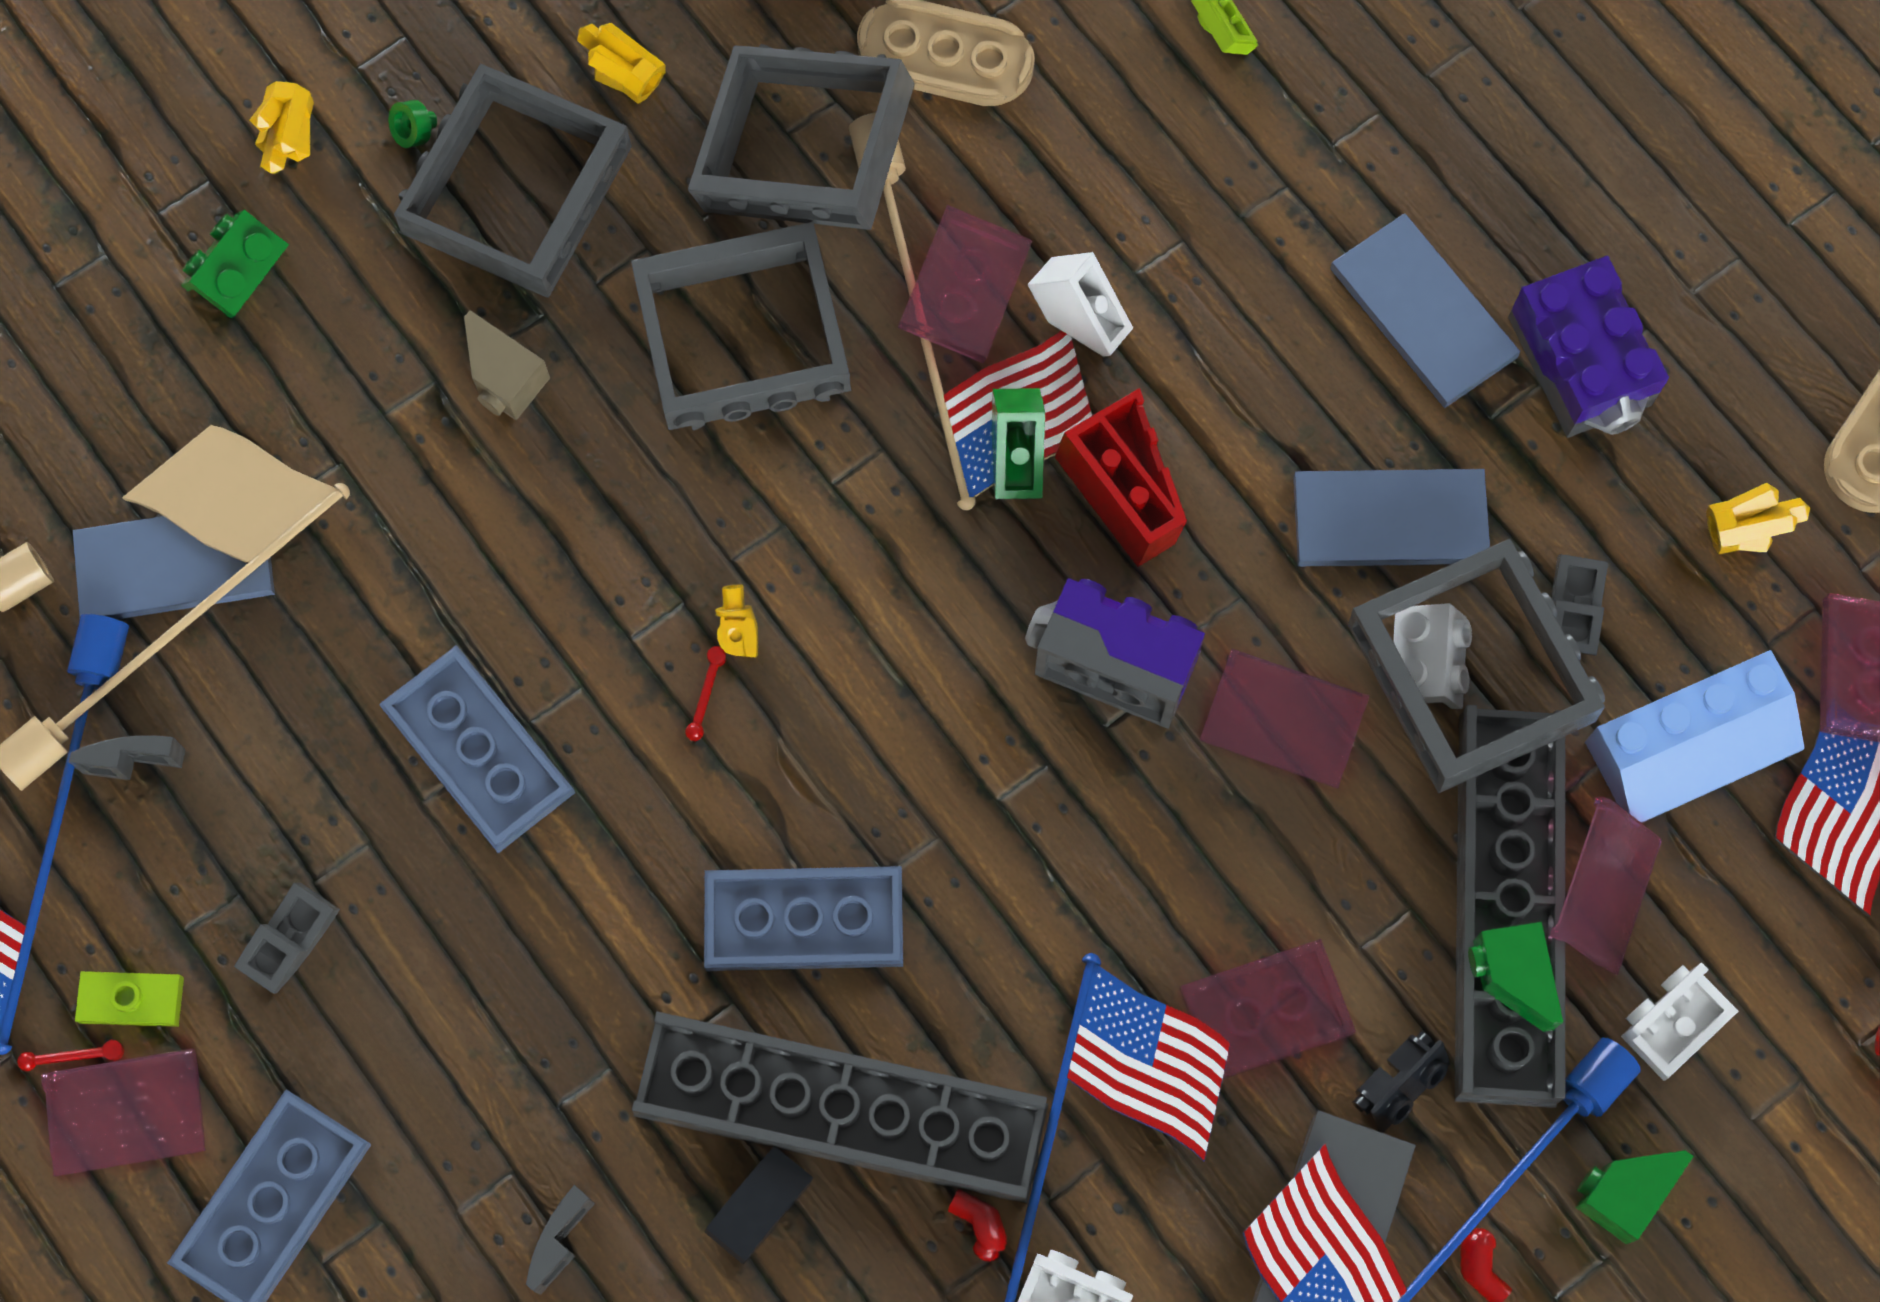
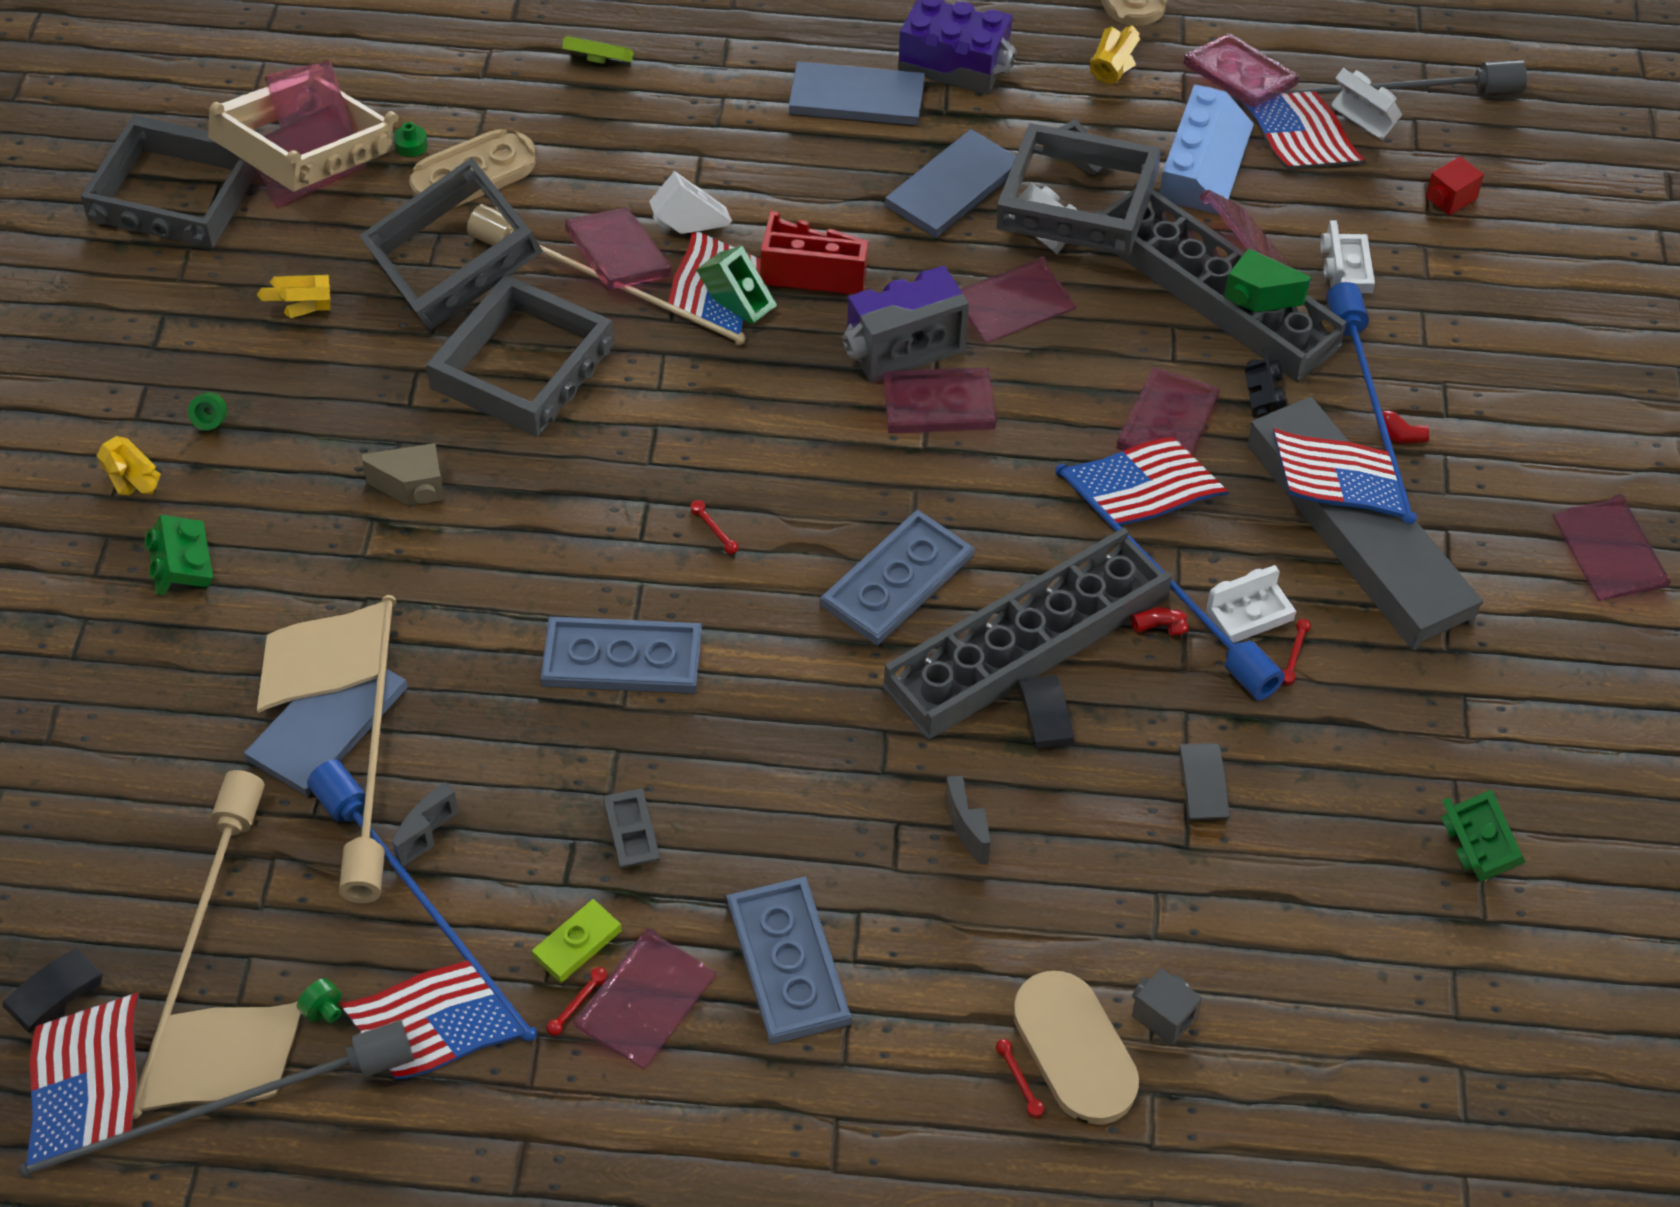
camera: 50 degrees left, 20 degrees down
dark grey window [394,63,632,298] -> none
yellow piece [715,584,758,657] -> none
green slope [1575,1150,1694,1244] -> none
none -> clear pink tile [883,367,996,434]

